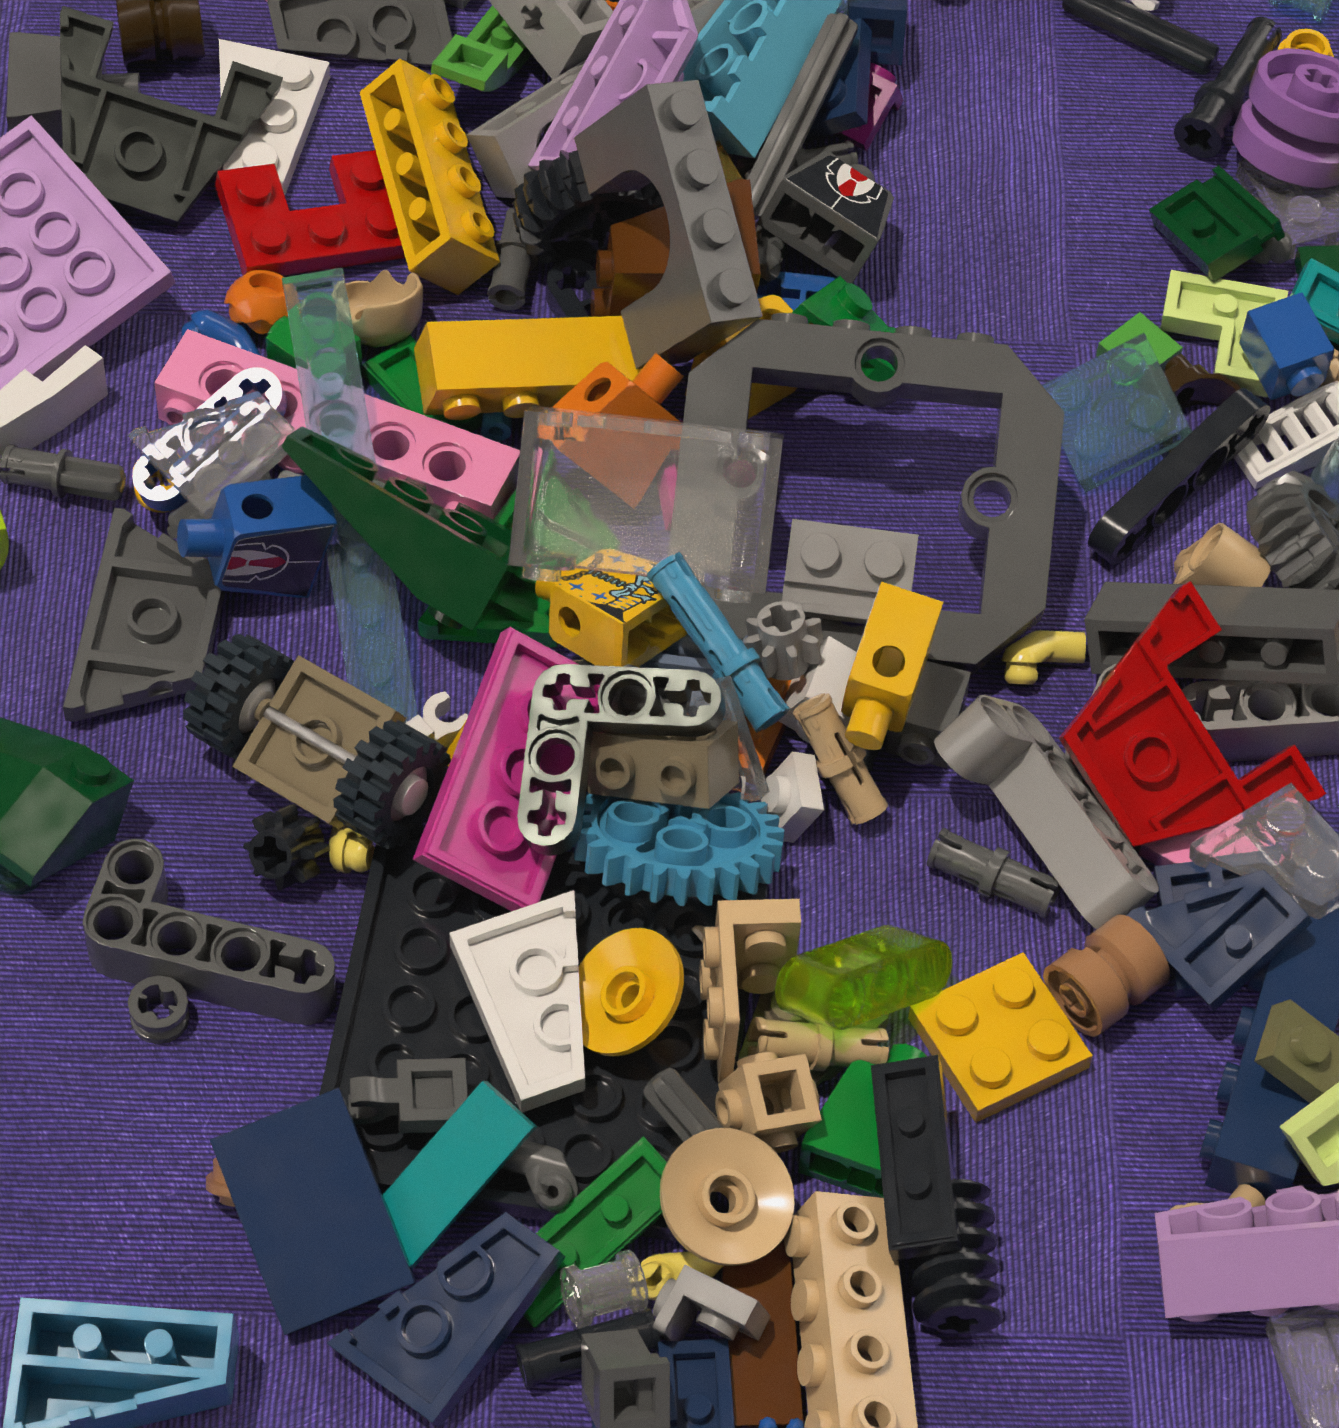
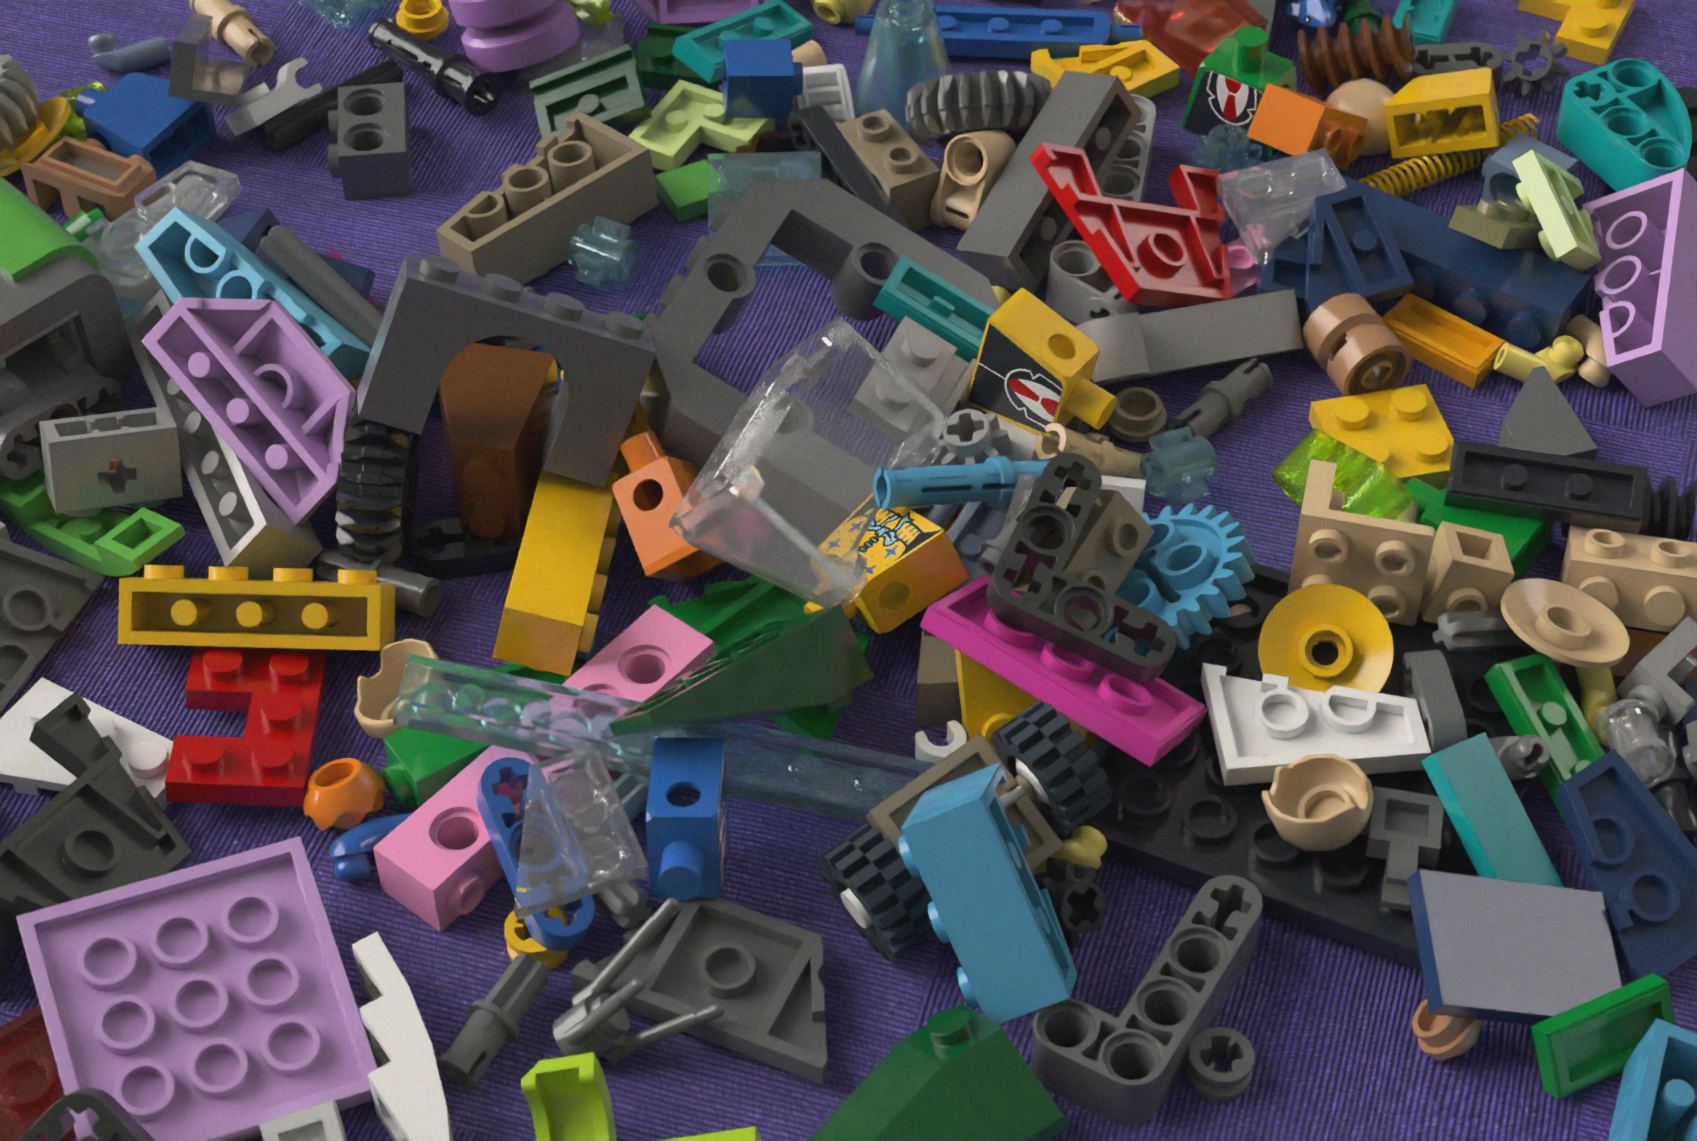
camera: 70 degrees left, 10 degrees down
none -> dark grey brick [328,82,412,200]
none -> dark tan wedge [436,110,658,286]
none -> dark grey plant [552,898,725,1065]
none -> clear light blue gear [567,215,639,291]
none -> dark tan brick [836,108,940,232]
none -> teal tile [872,254,996,363]
none -> dark azure wedge [899,762,1078,1025]
none -> dark tan plate [1106,387,1167,442]
none -> clear light blue gear [1140,426,1218,506]
none -> tan hair [1262,753,1373,851]
none -> light orange tile [1381,293,1508,389]
none -> dark grey beam [1400,649,1467,755]
none -> light yellow arm [1493,335,1584,384]
none -> dark grey slope [1498,366,1598,460]
none -> green tile [1531,973,1677,1100]

